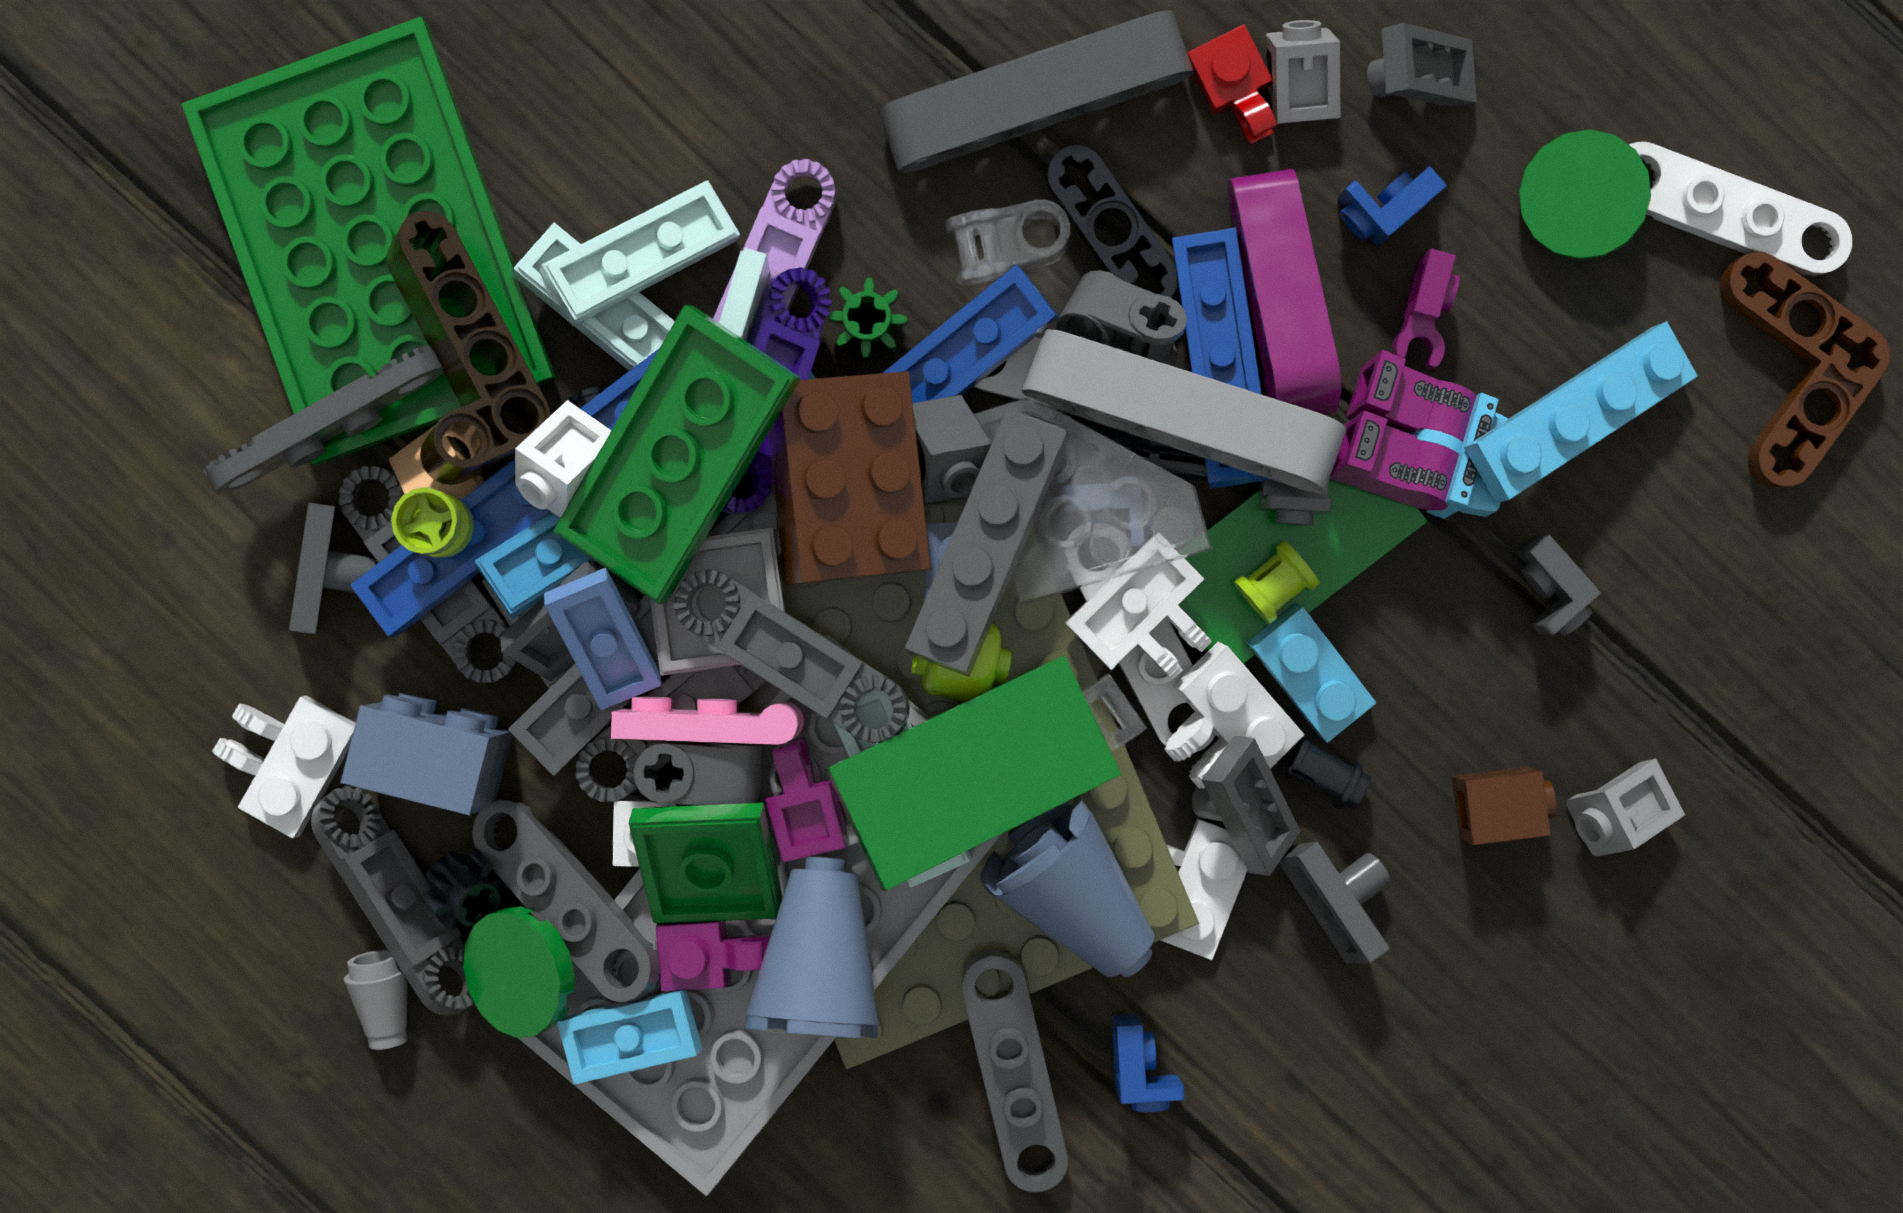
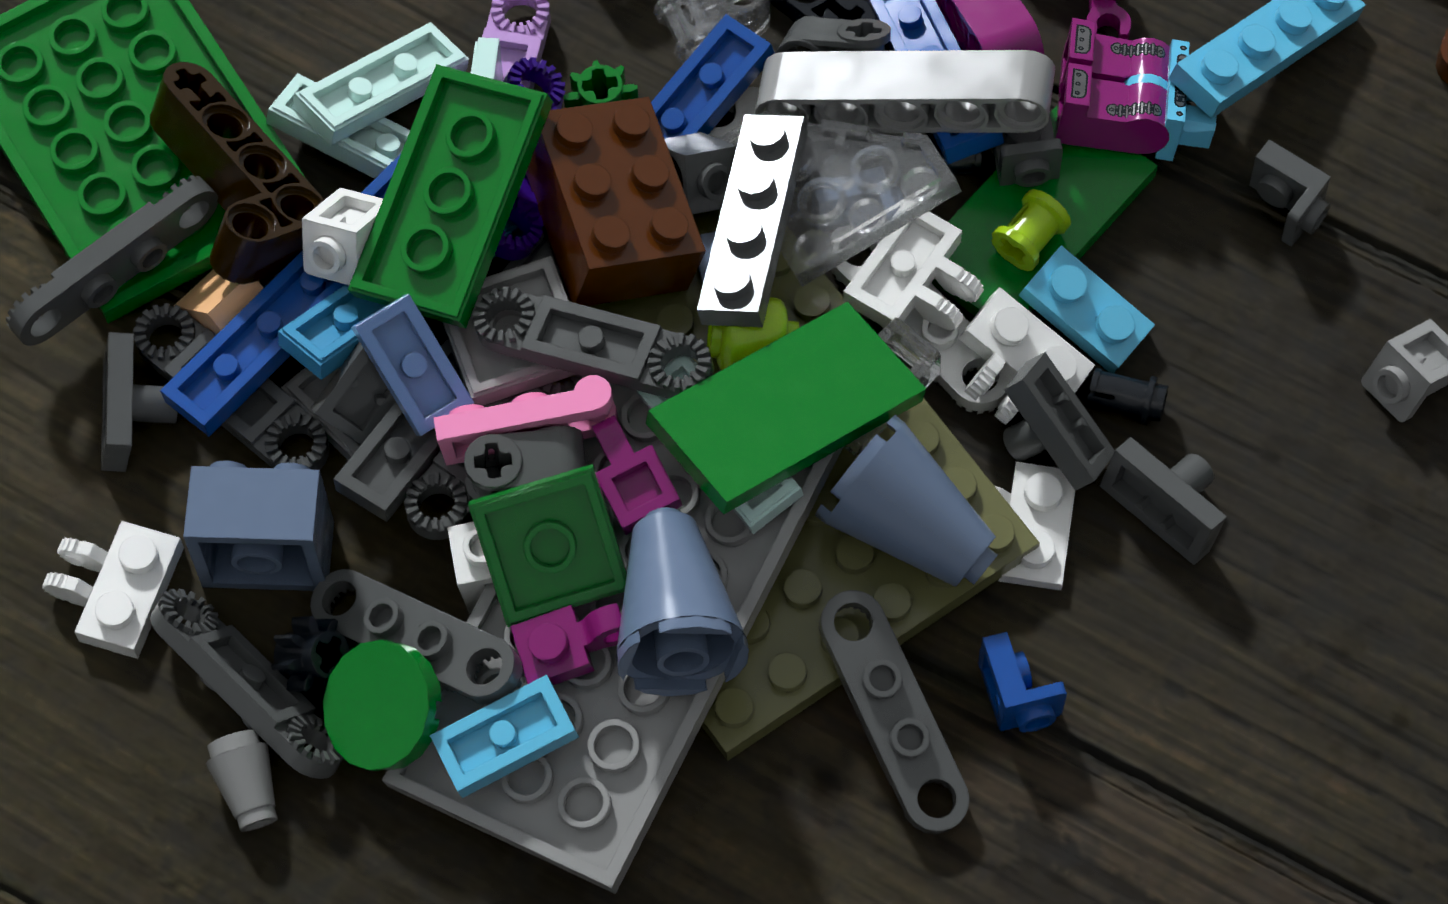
camera: 10 degrees left, 25 degrees down
lime wheel [391,487,474,558] -> none
reddish brown brick [1452,767,1557,845] -> none

